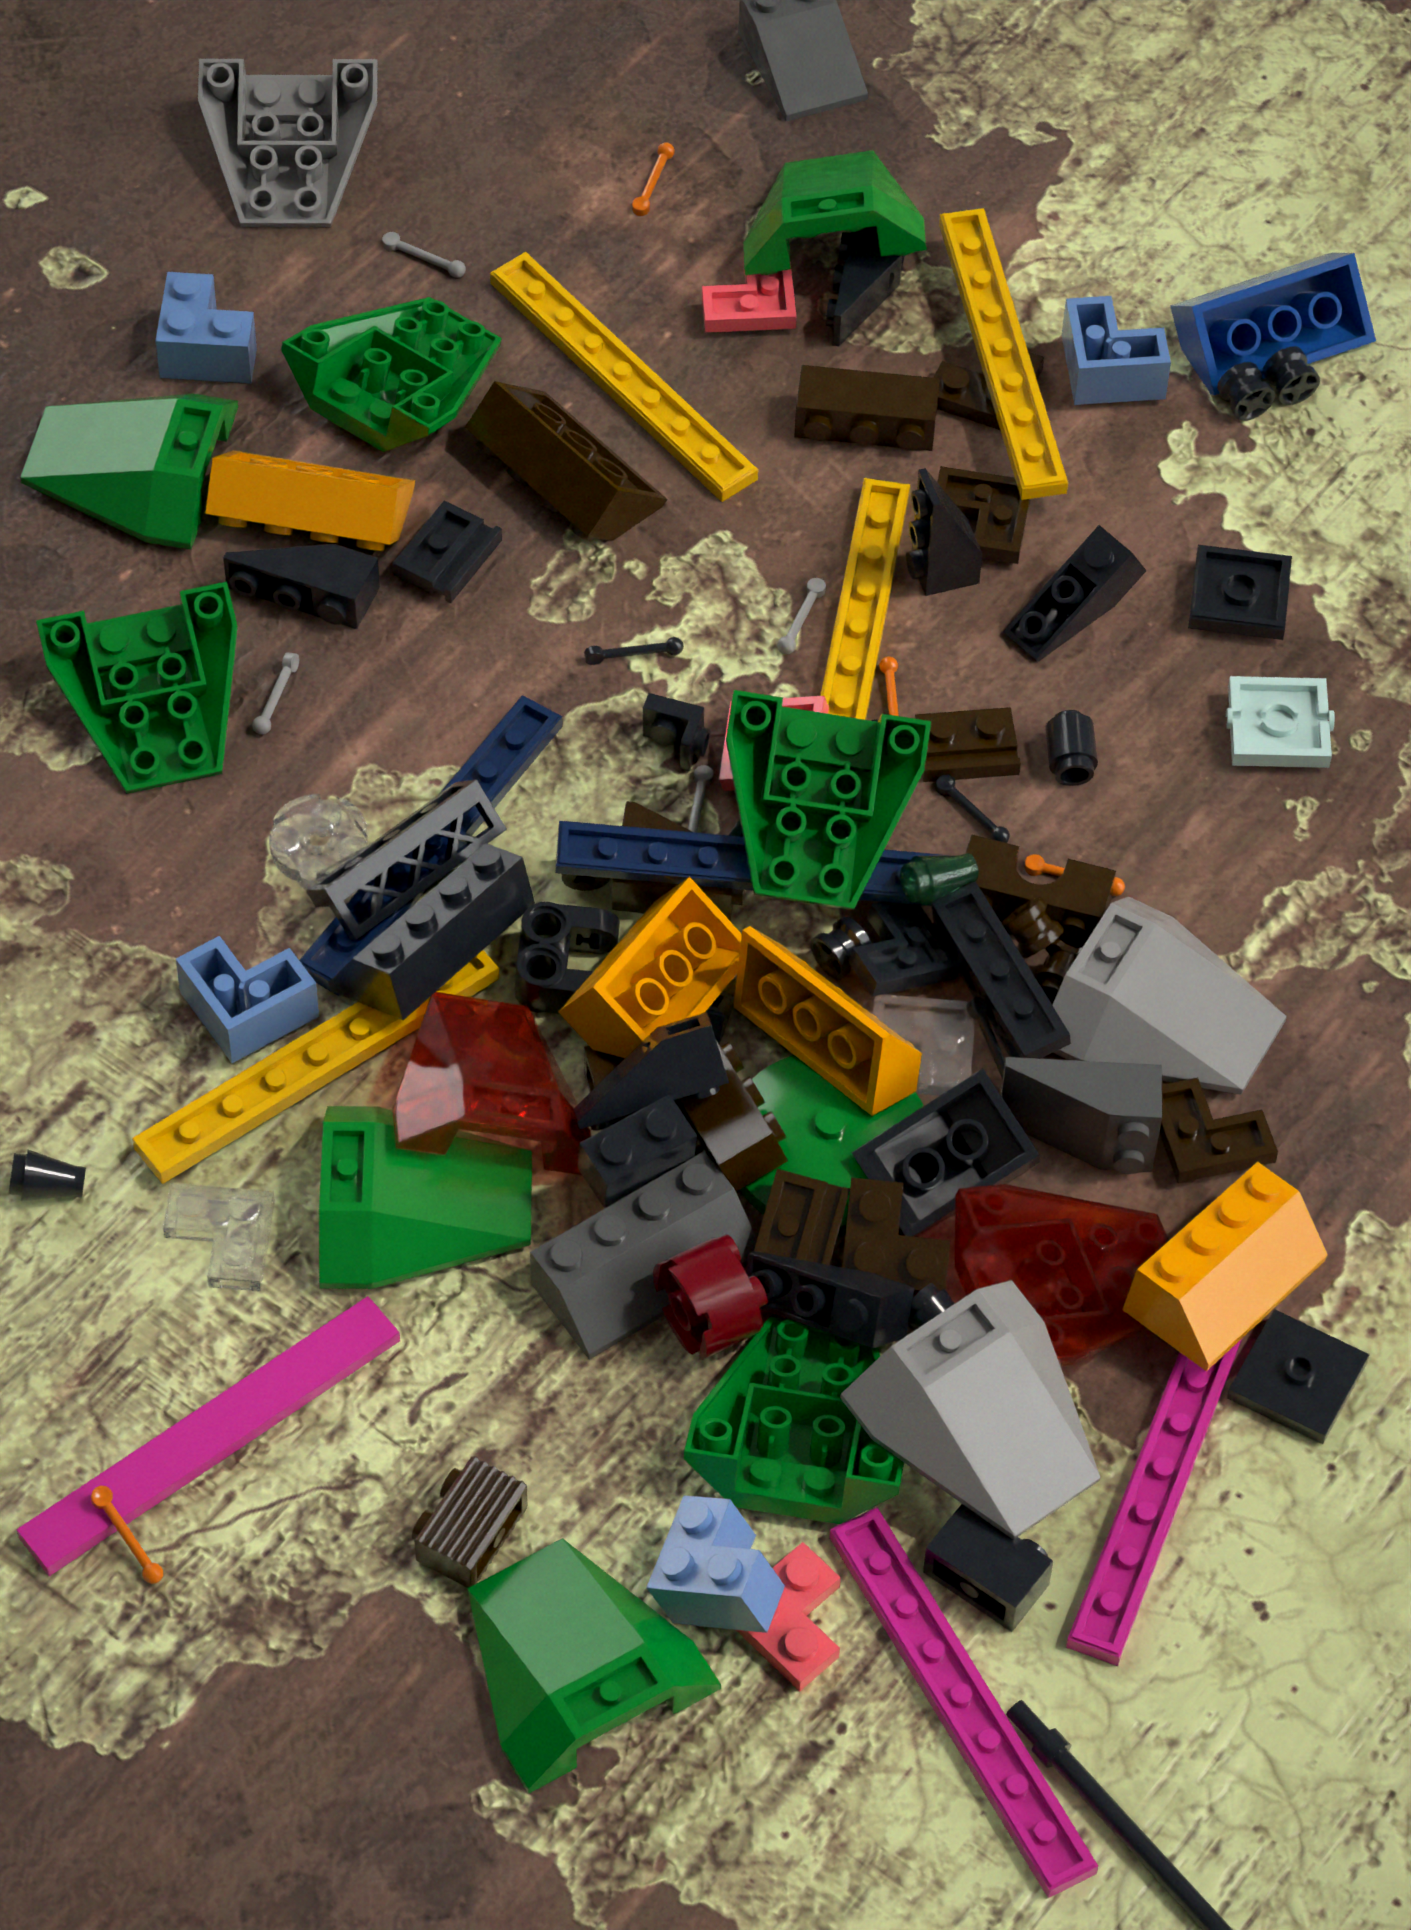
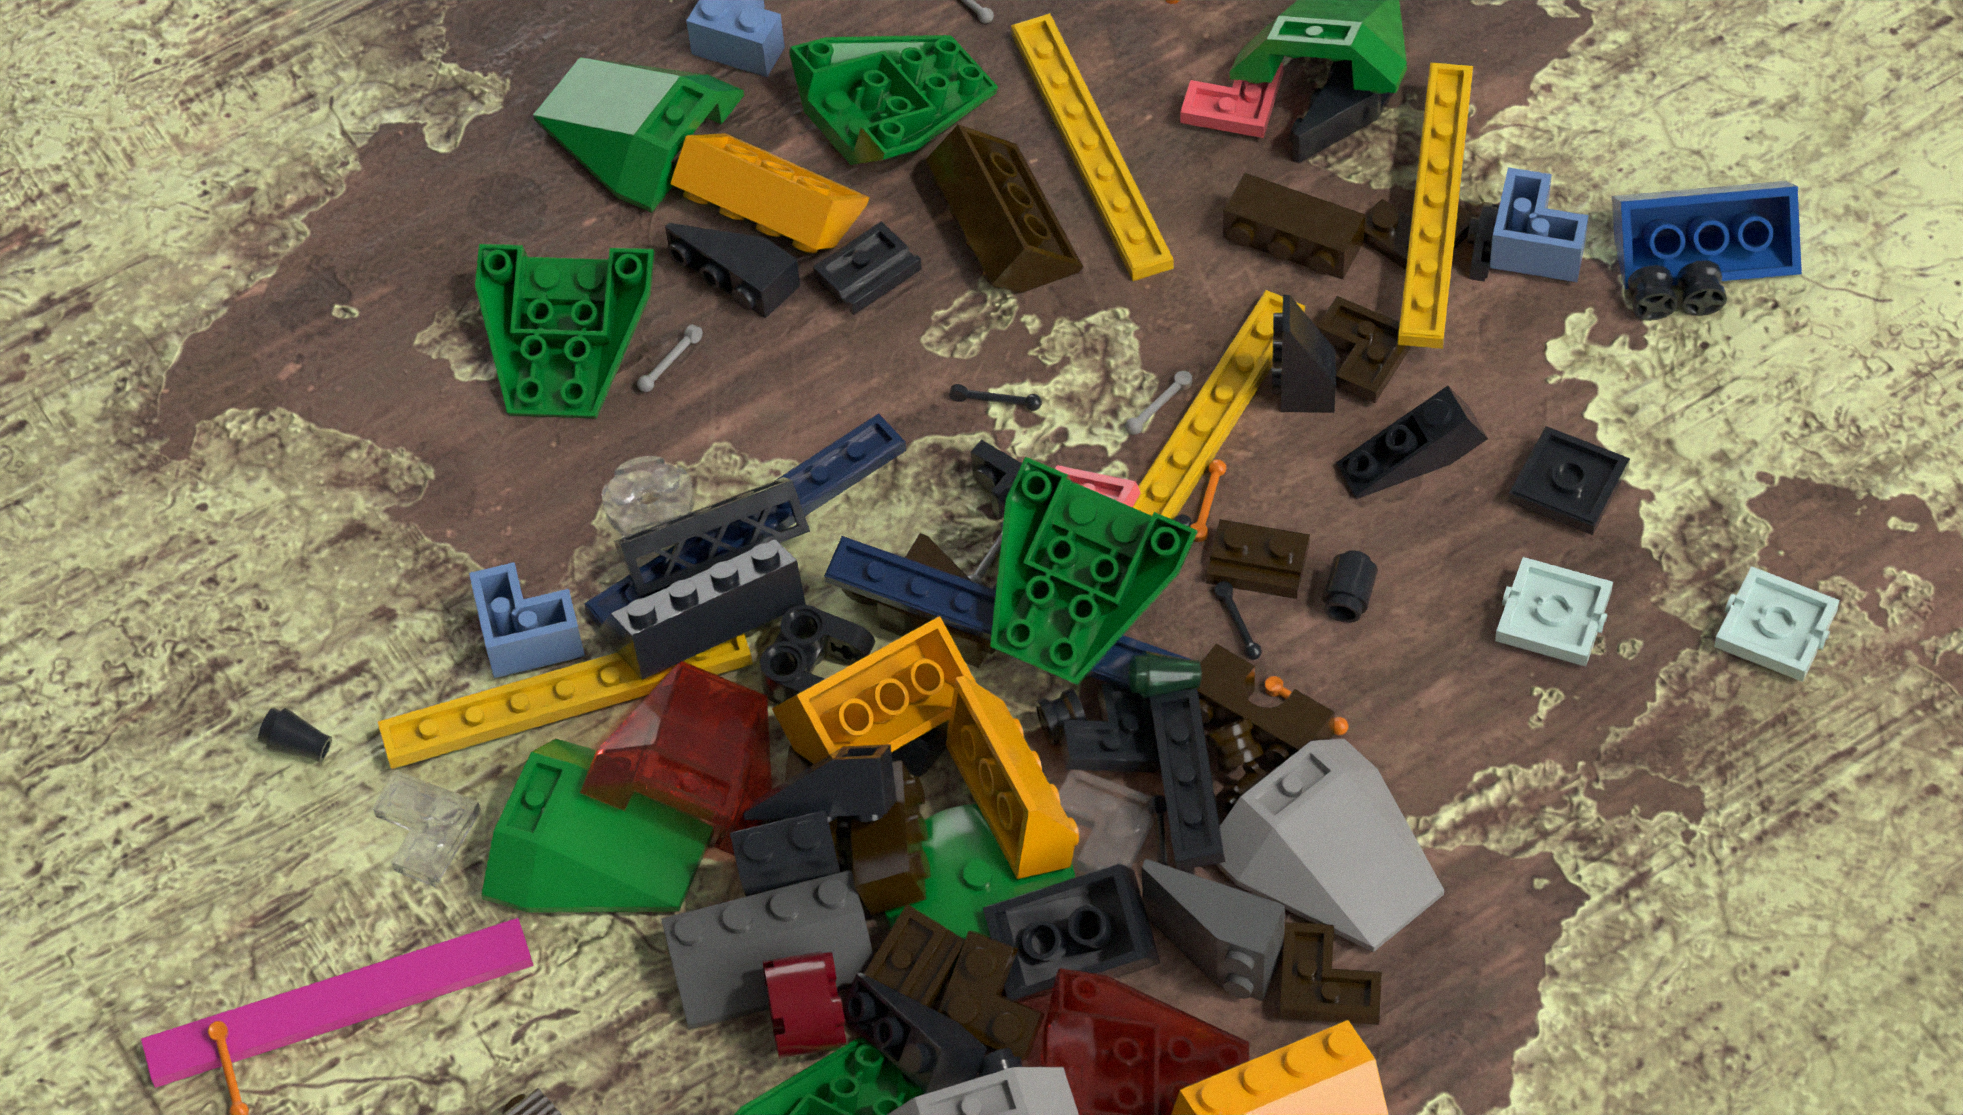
camera: 25 degrees right, 0 degrees up
none -> black plate [1467,202,1499,282]

